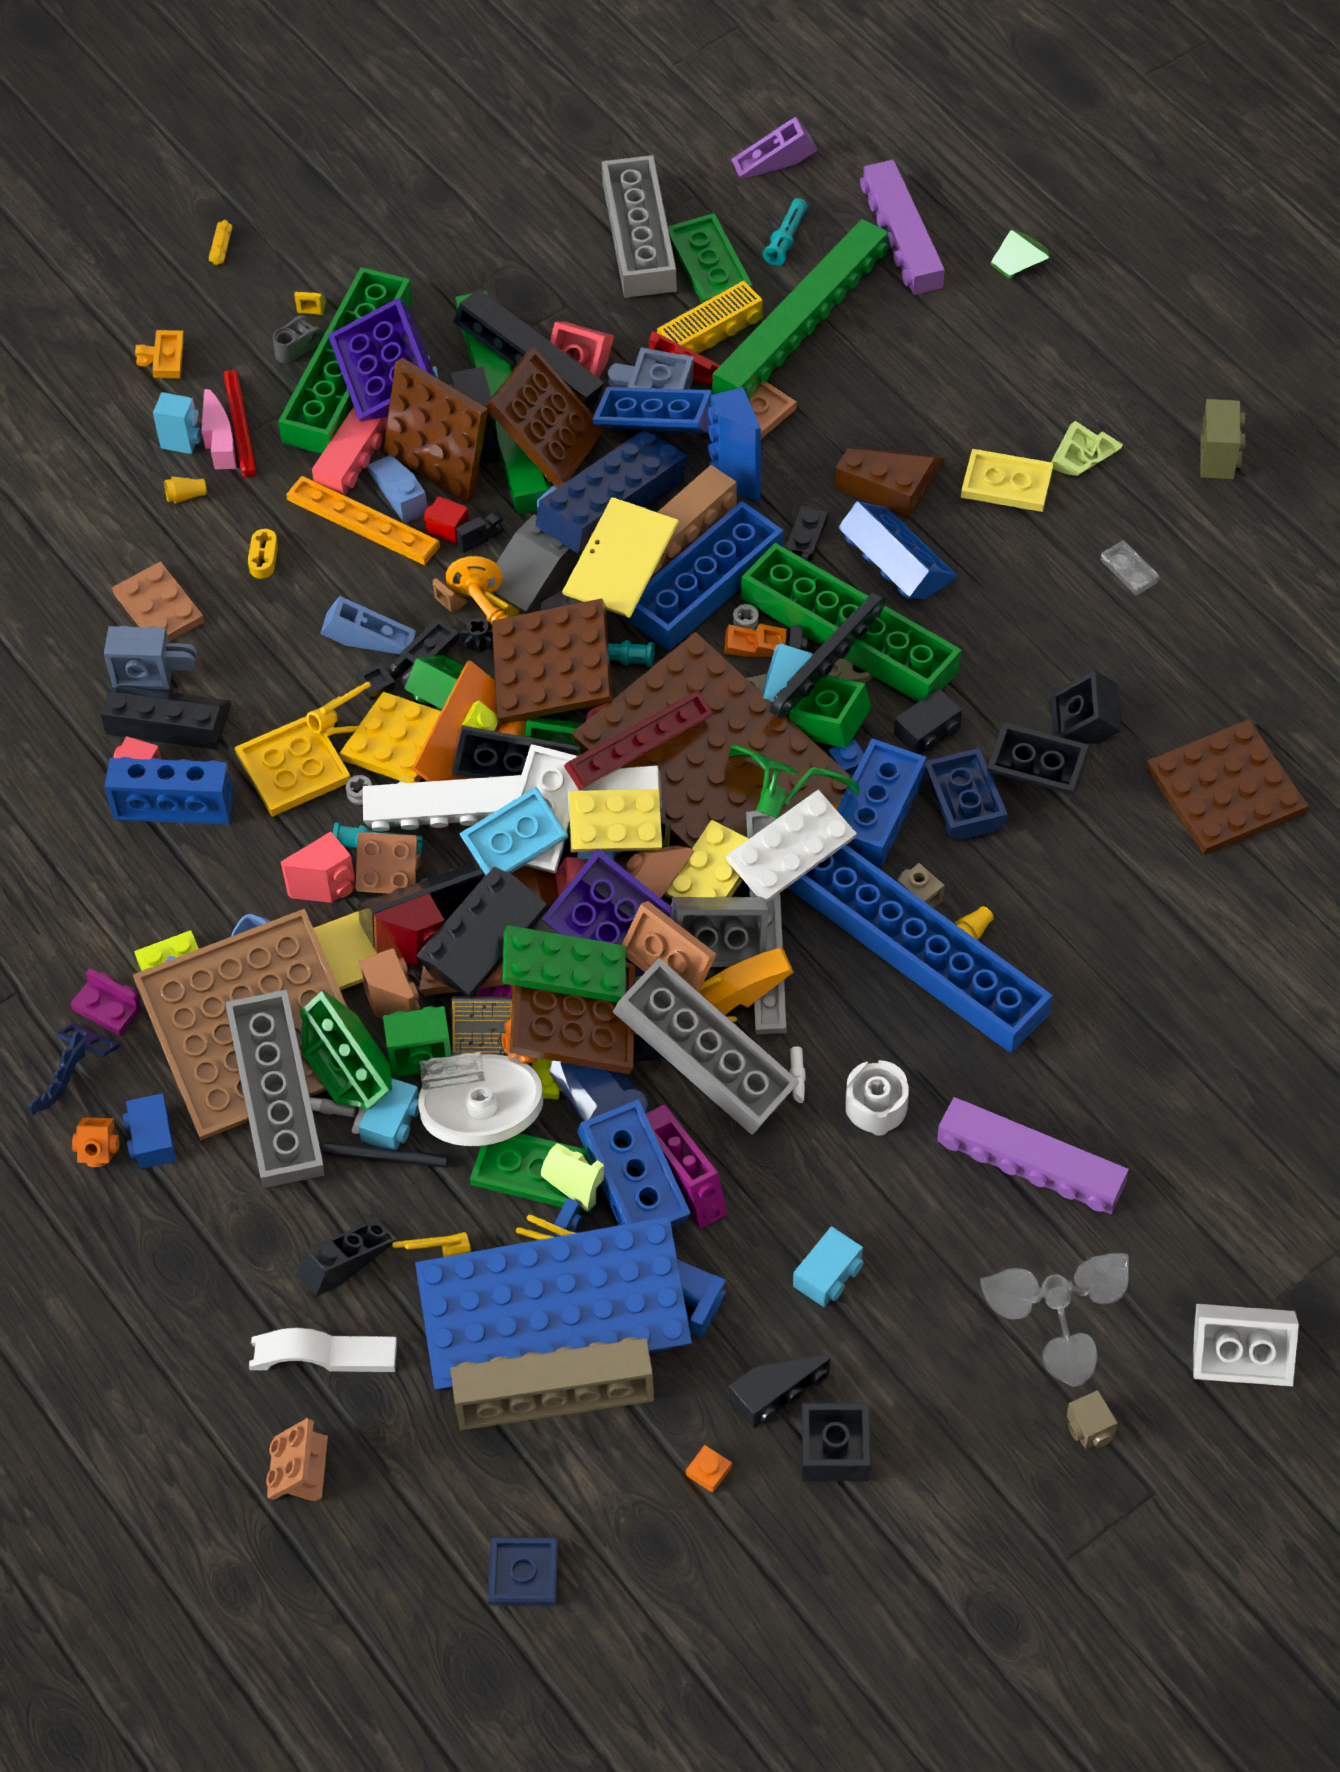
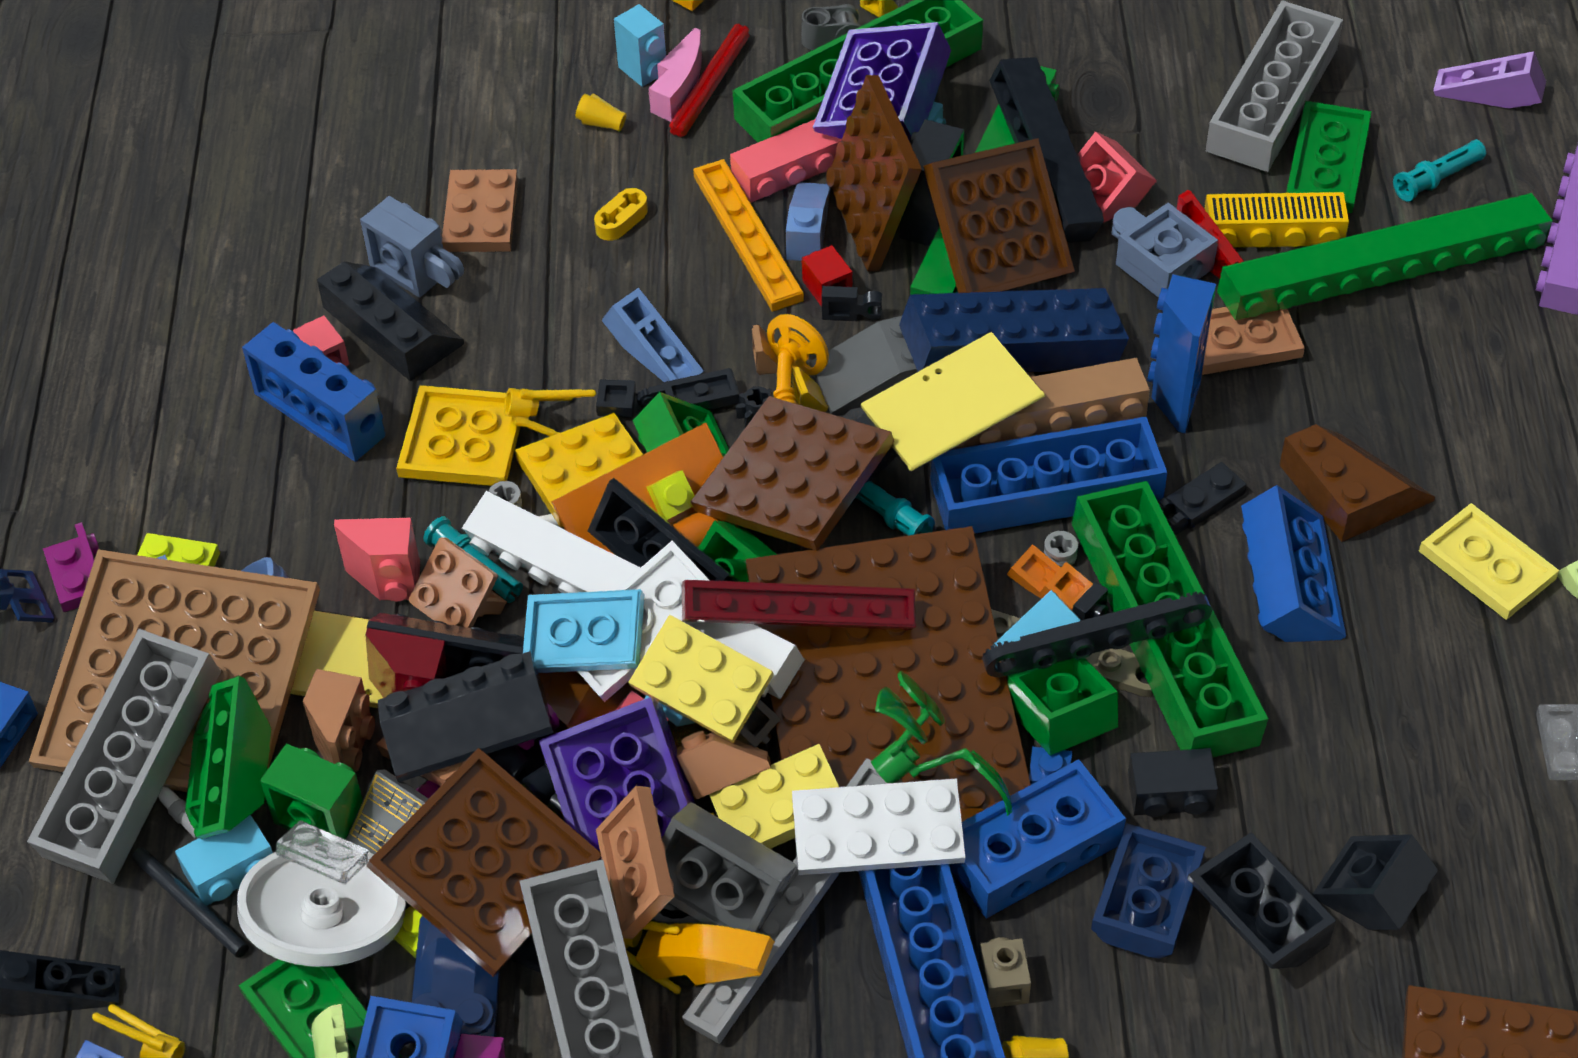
camera: 35 degrees right, 5 degrees down
green plate [503,925,626,1003] -> none
blue slope [592,387,712,434] -> none

